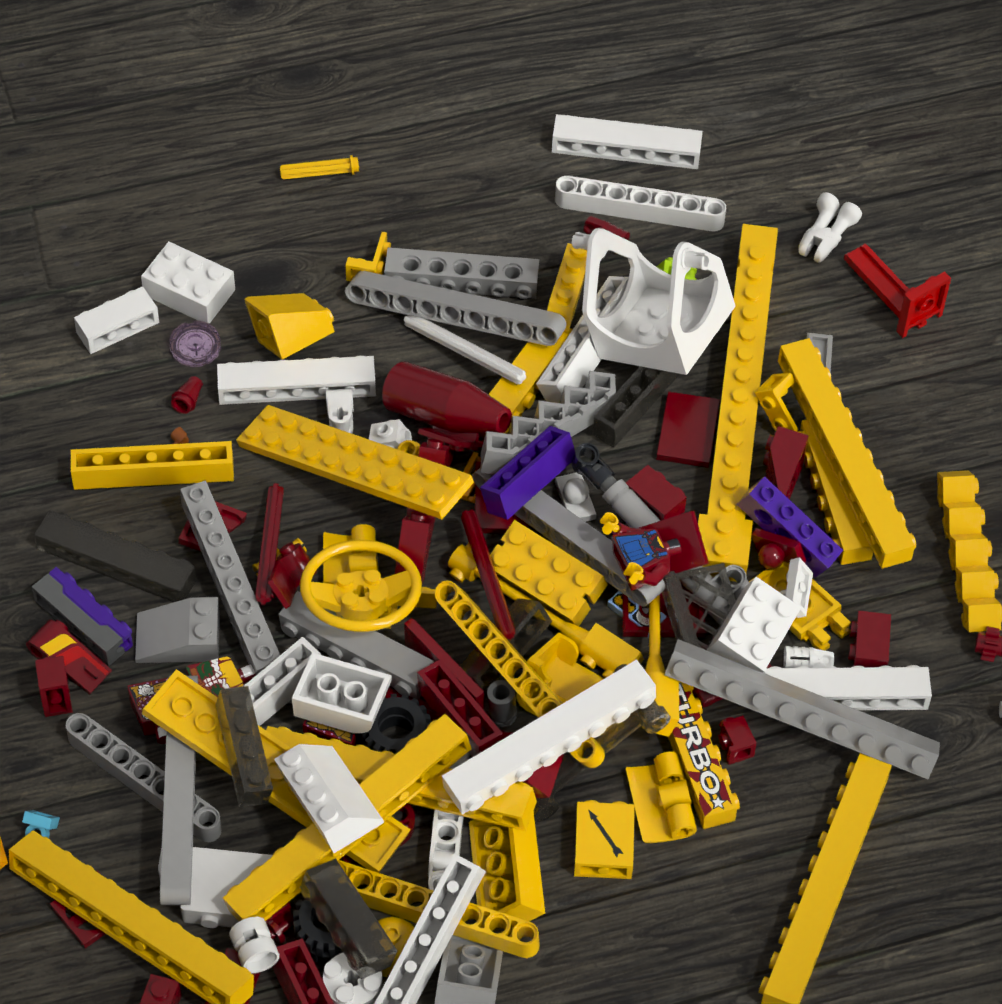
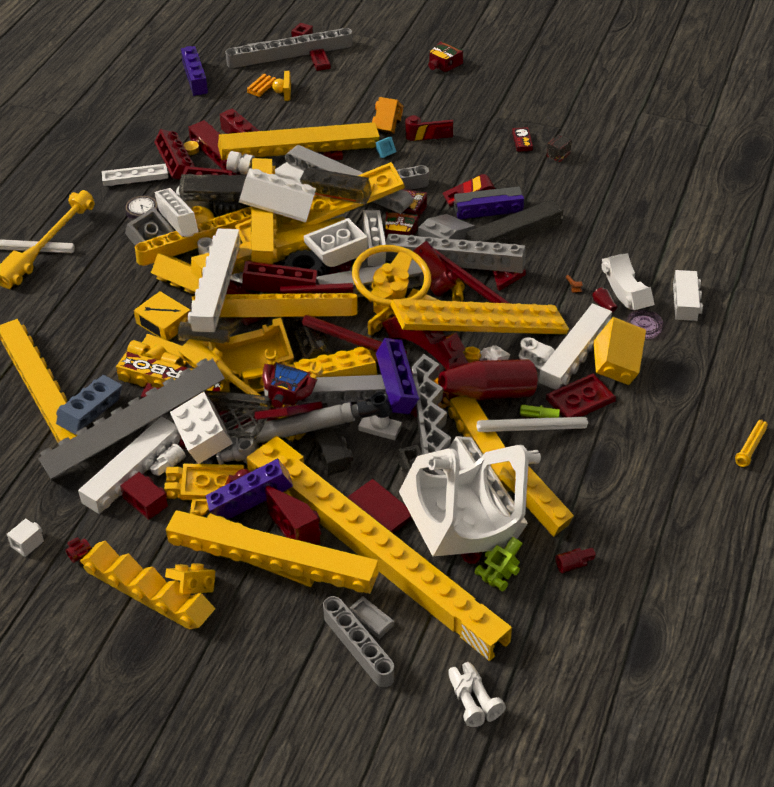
camera: 130 degrees right, 10 degrees down
dark red brick [35,656,73,717] -> none
yellow brick [71,441,234,490] -> none
white brick [141,241,235,325] -> none
light grey beam [345,271,567,346] -> none
yellow bracket [346,232,391,281] -> none
light grey brick [384,247,539,299] -> none
white brick [552,114,703,169] -> none
white beam [555,176,726,231] -> none
dark red brick [626,465,687,521] -> none
yellow bracket [755,373,798,432] -> none
white plate [780,557,813,618] -> none
red bracket [843,244,951,338] -> none
none -> sand blue brick [56,375,122,435]
none -> yellow bracket [165,563,215,594]
none -> yellow tile [190,498,209,516]
none -> light grey beam [323,596,394,687]
none -> lime axle [520,405,560,418]
none -> dark red tile [546,373,616,418]
none -> white brick [602,253,655,310]

